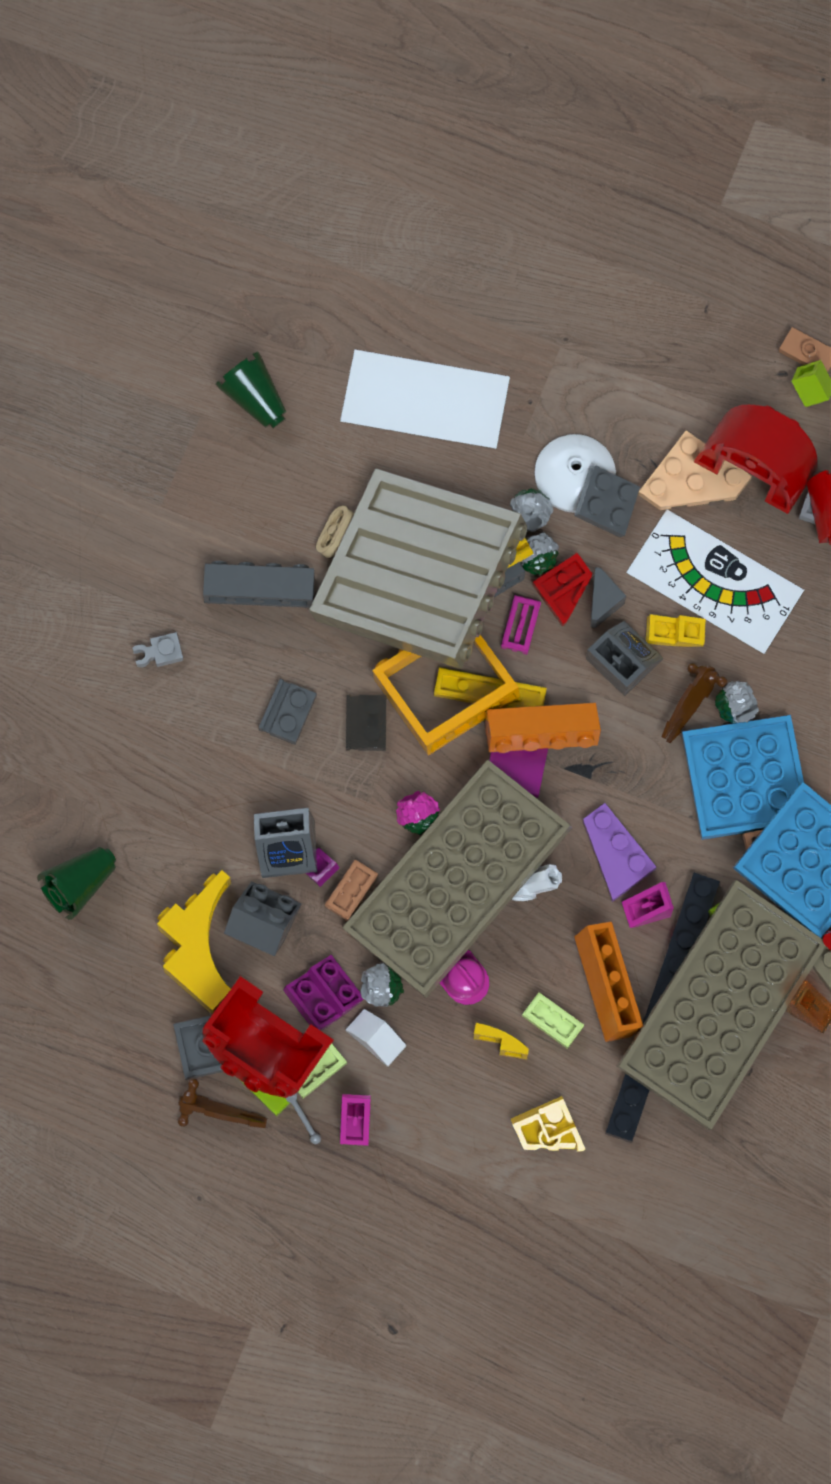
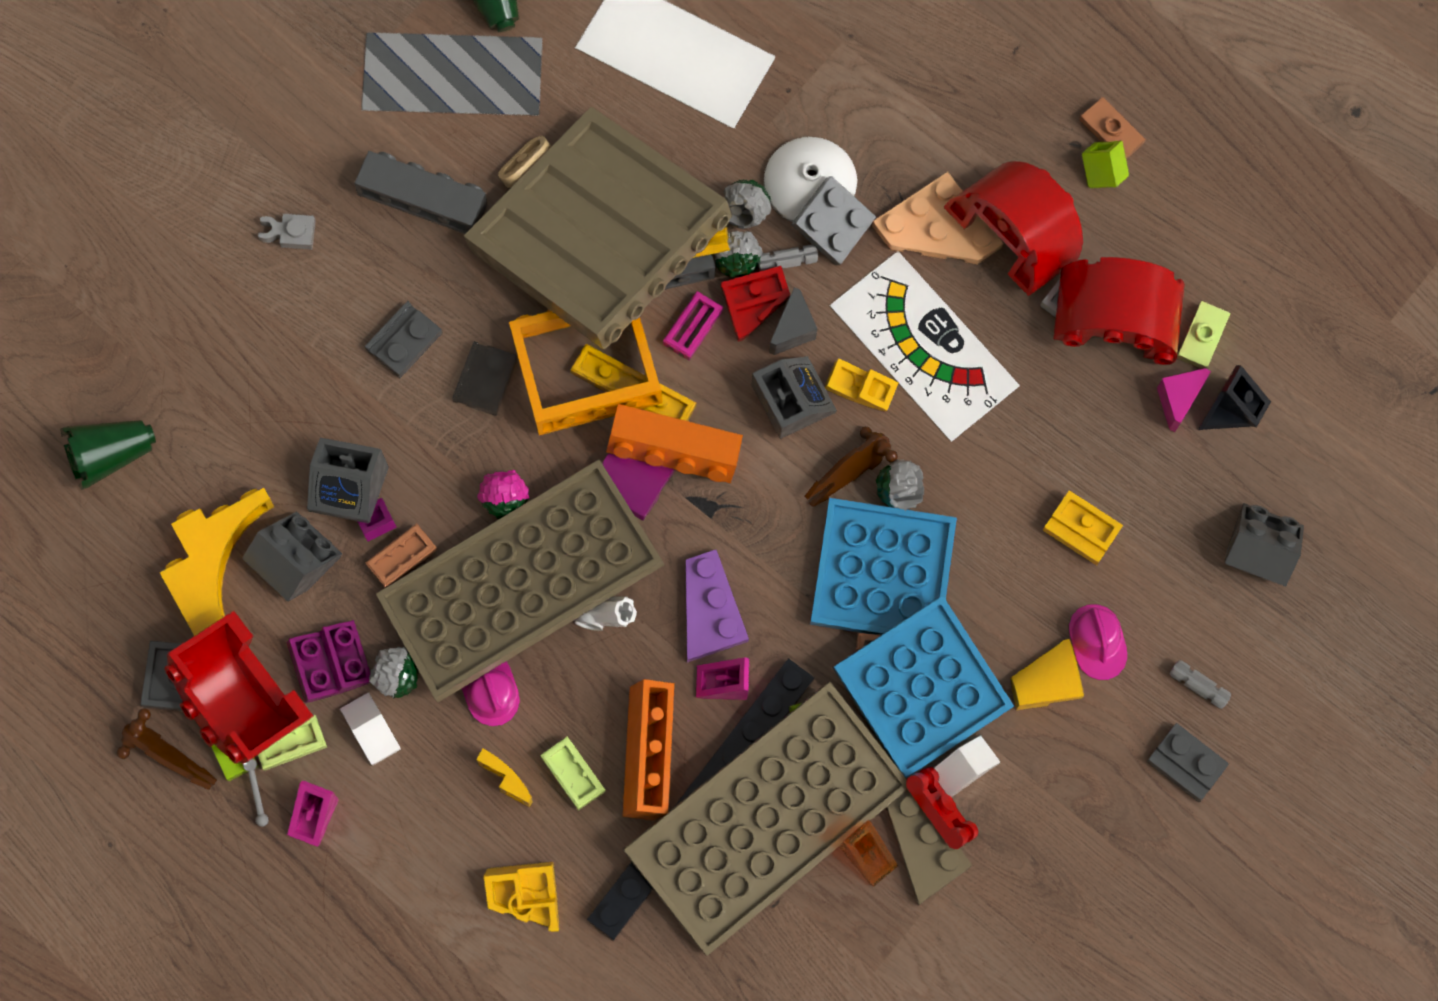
camera: 15 degrees right, 0 degrees up
none -> sticker [362,32,542,115]
none -> light grey axle [757,244,818,272]

